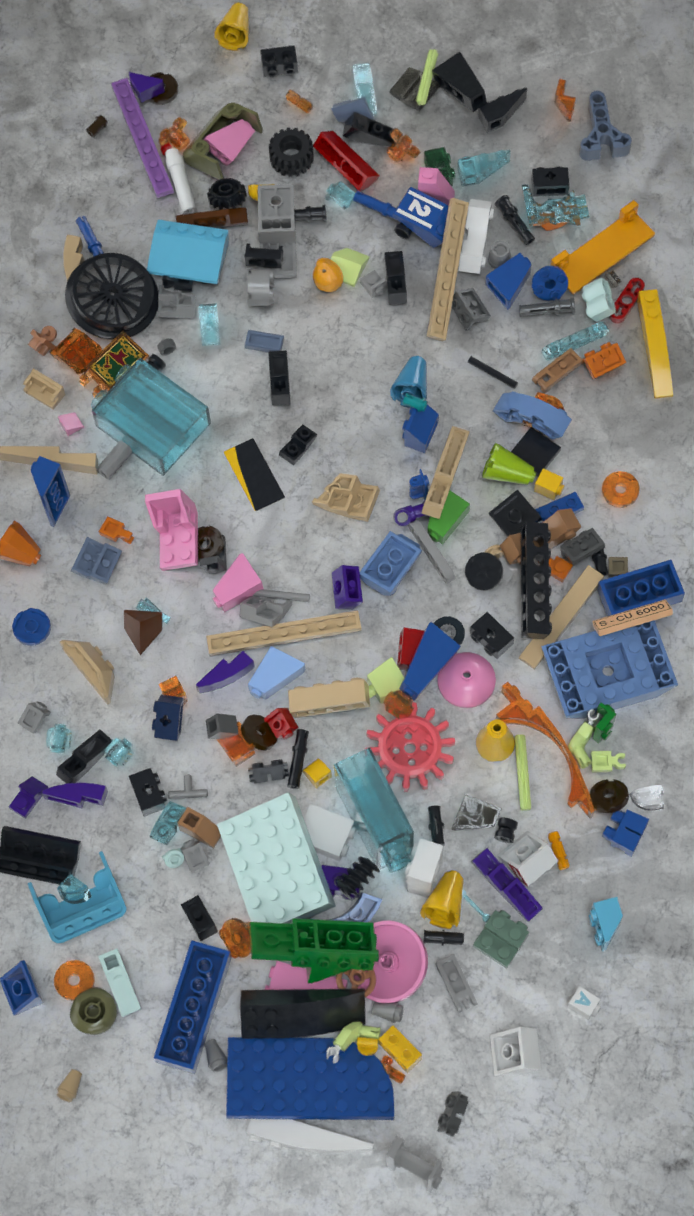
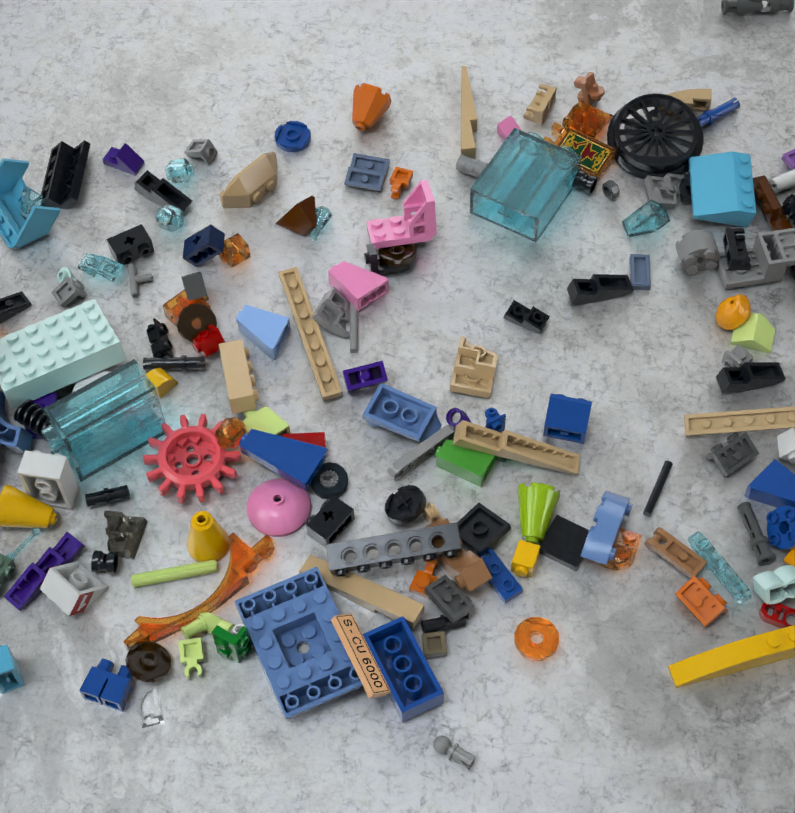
camera: 80 degrees right, 10 degrees down
blue slope [31,456,70,527] -> none
dark purple slope [42,783,108,809] -> none
medium nougat slope [177,807,221,849] -> none
dark purple slope [196,651,255,694] -> none
black sticker [224,438,285,511] -> none
dark azure cone [390,356,427,408] -> none
teal pin [403,393,428,412] -> none
light orange axle [548,831,570,870] -> none

